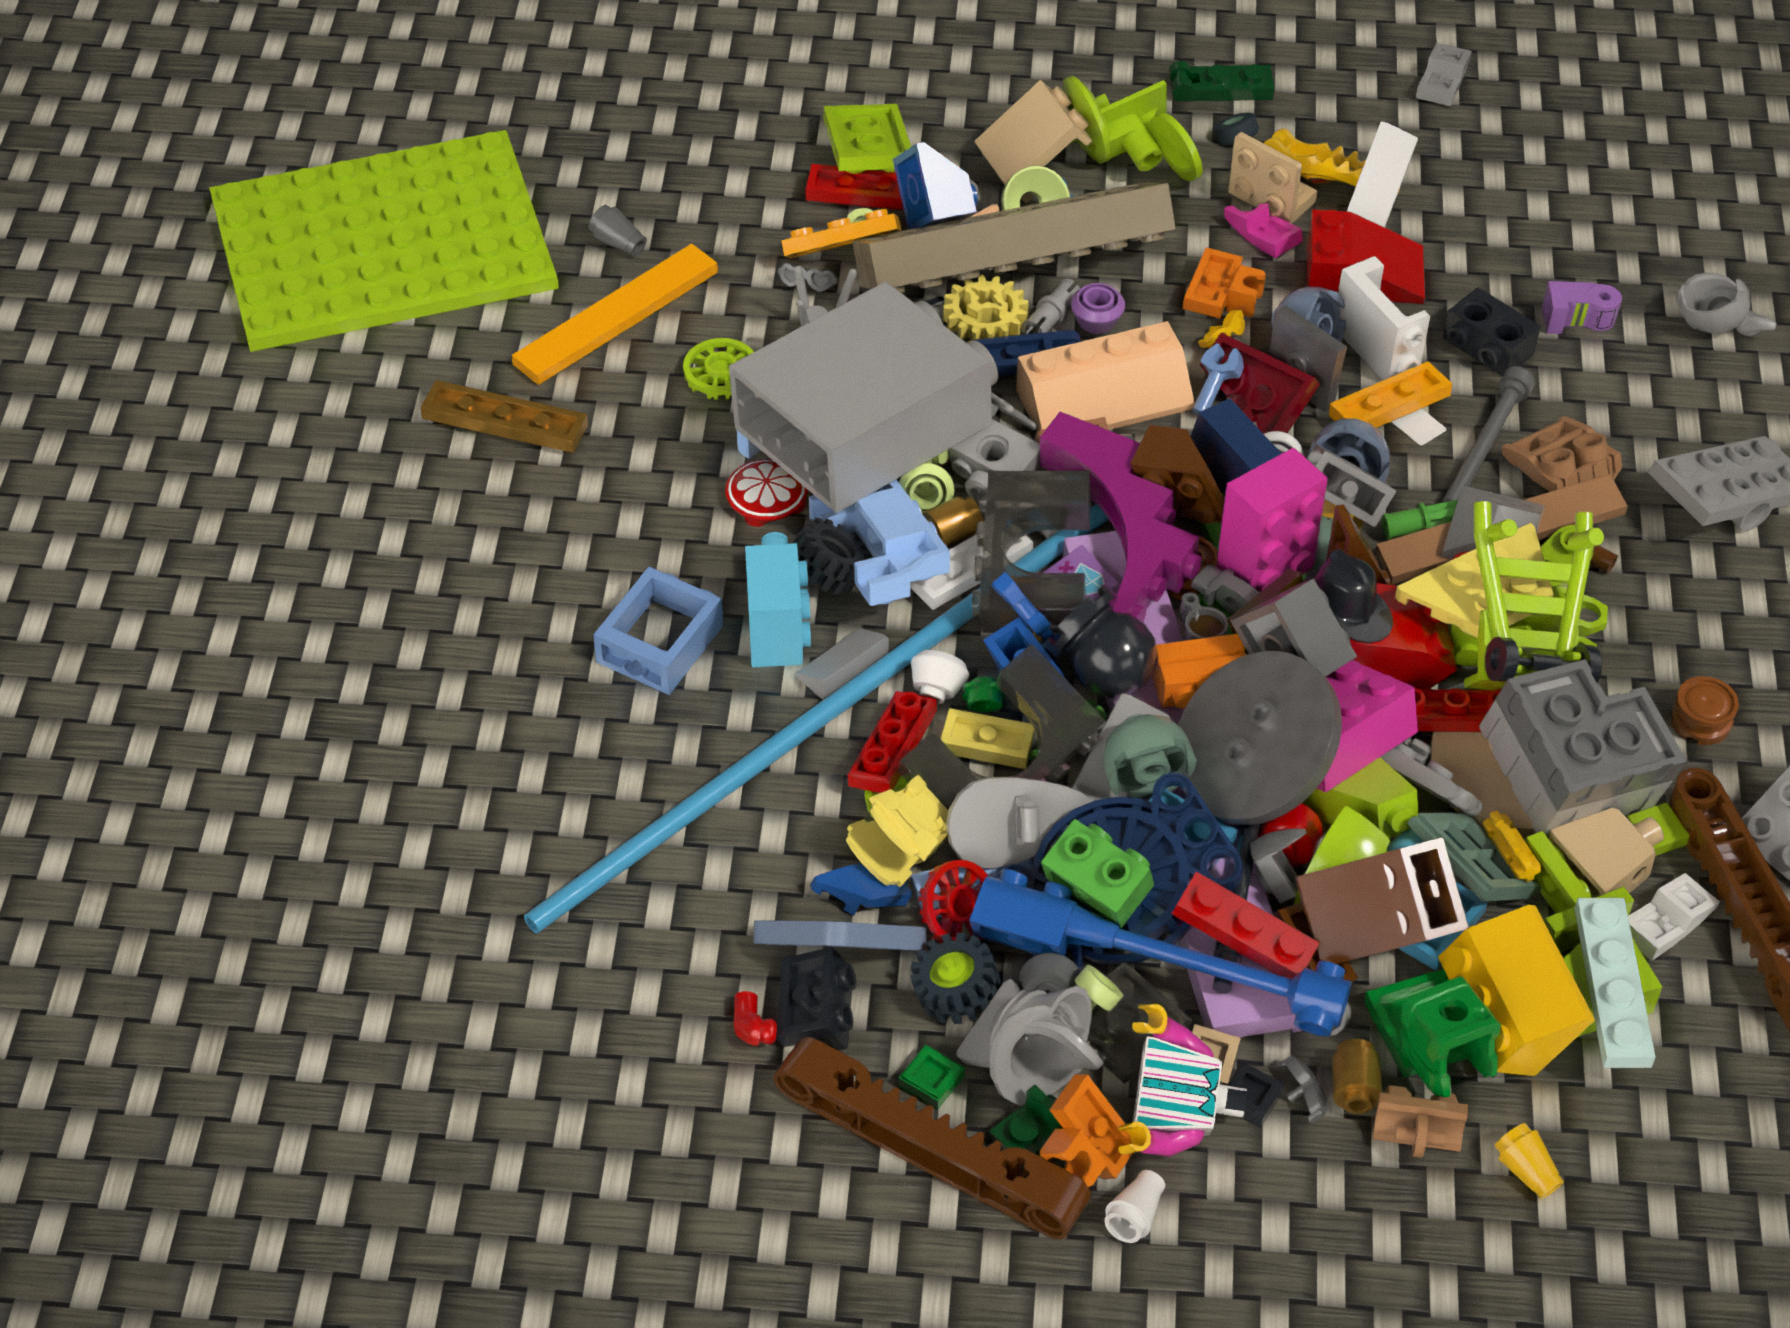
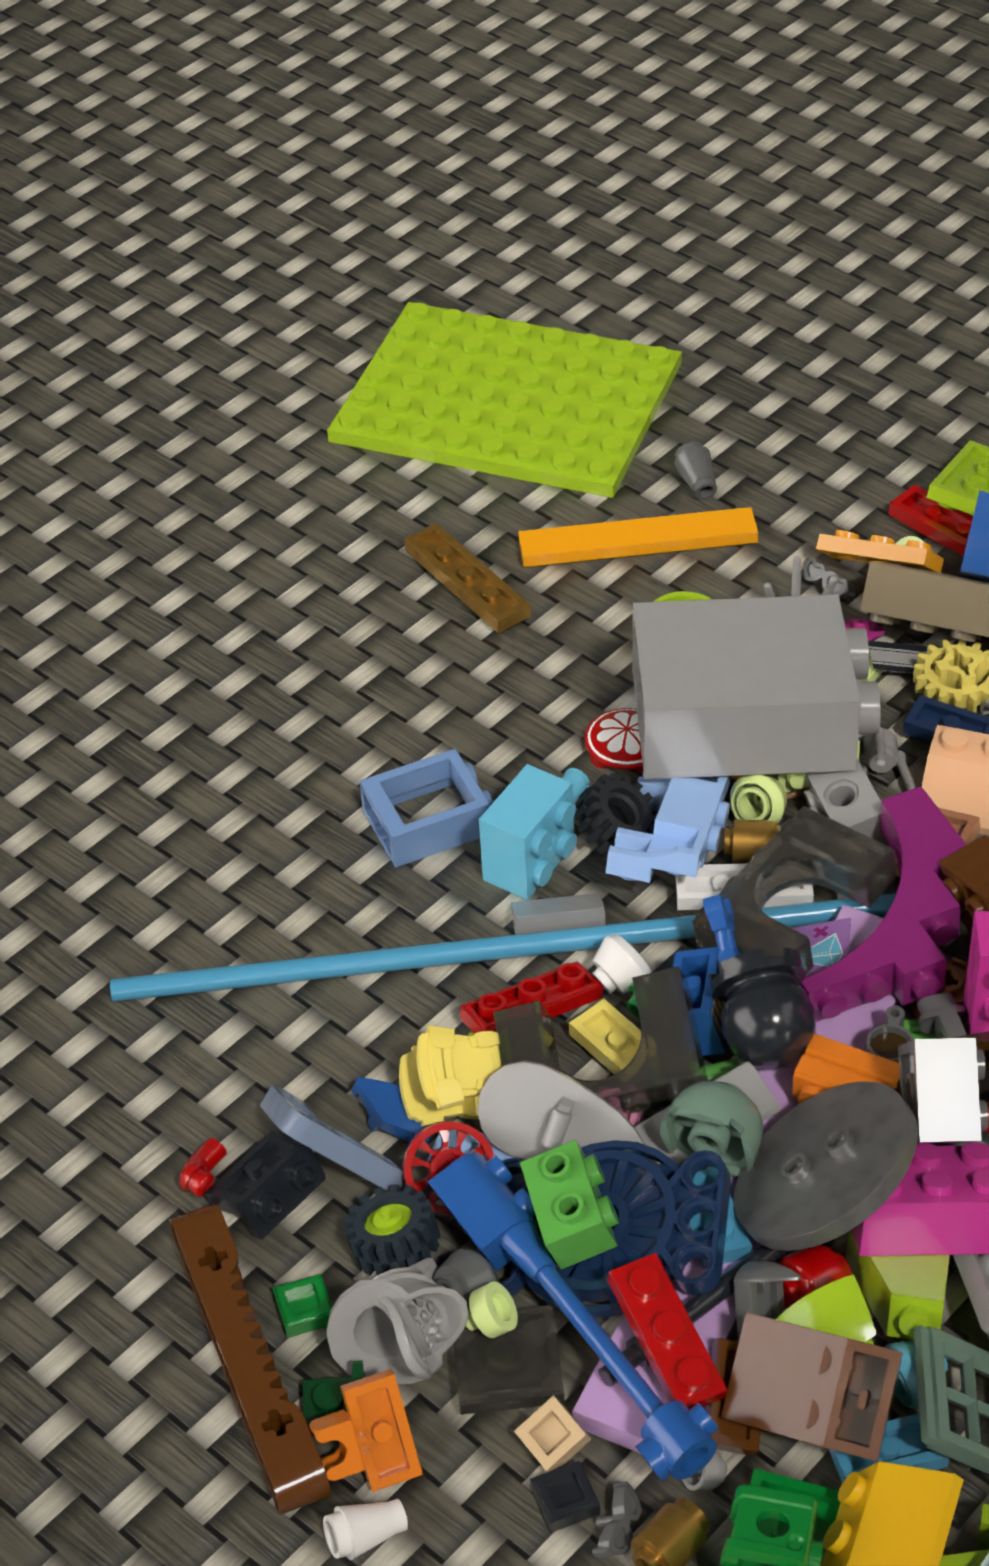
camera: 40 degrees right, 5 degrees down
torso [1118,1004,1247,1157] -> none

